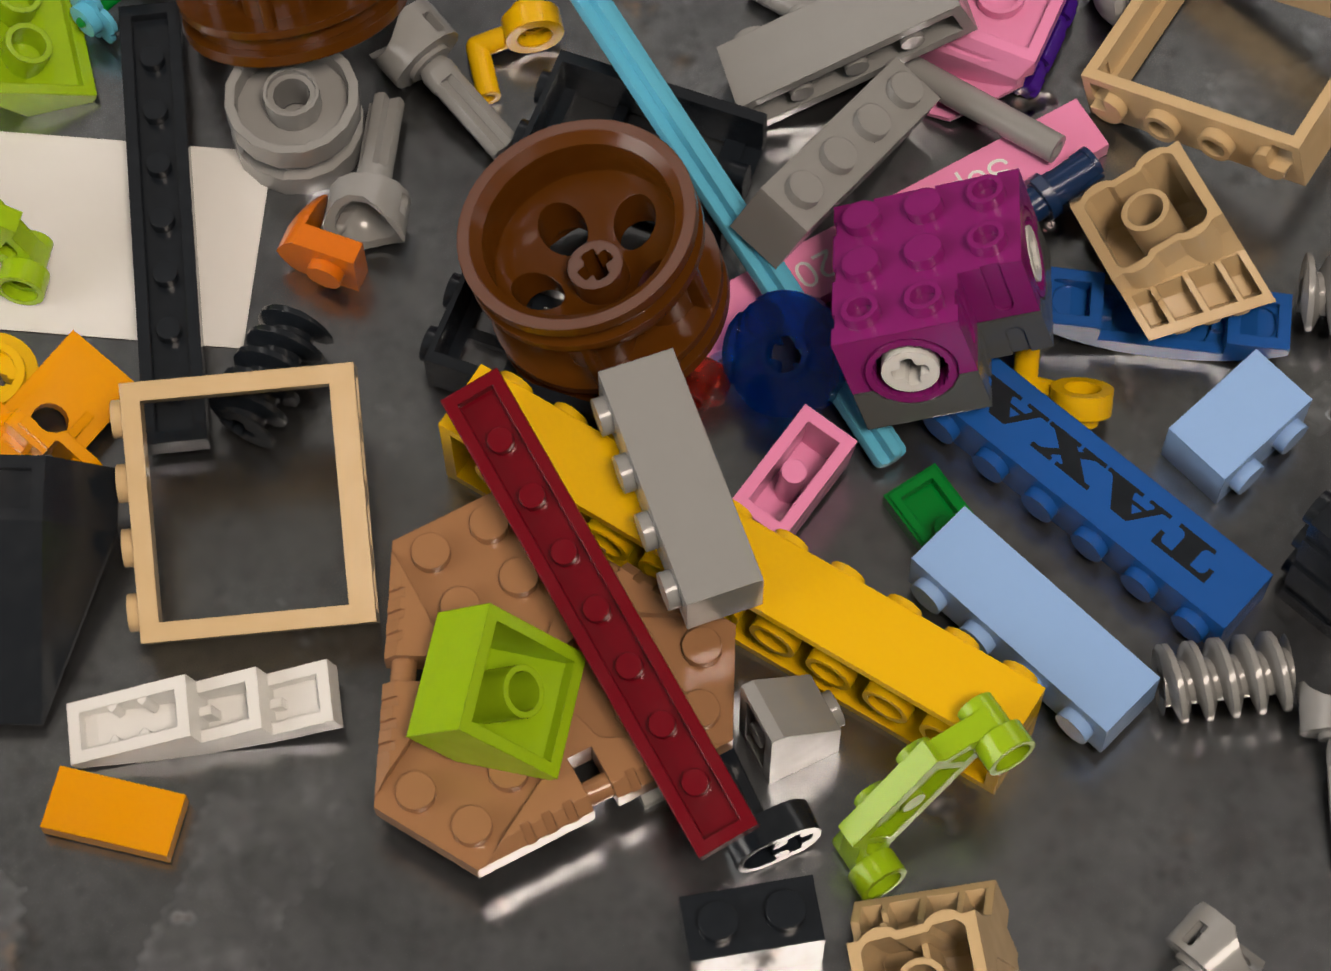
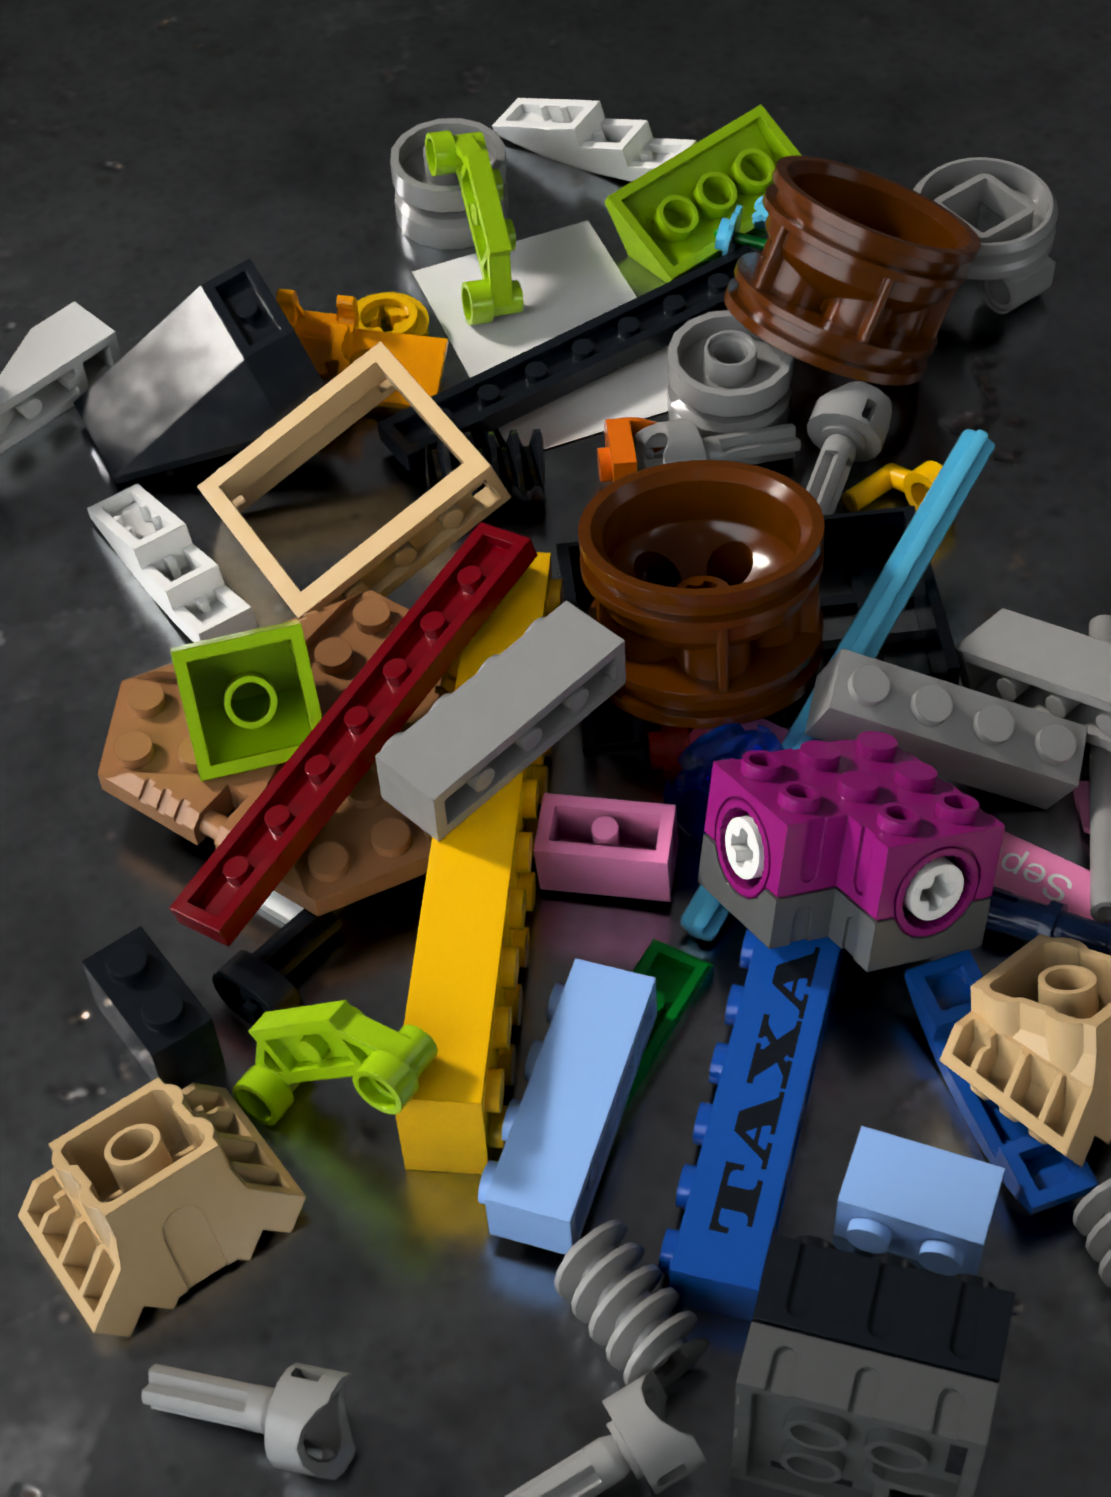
camera: 65 degrees right, 15 degrees down
light orange tile [40,765,189,863] -> none
light grey slope [739,674,845,785] -> none
yellow plate [1013,349,1114,429] -> none

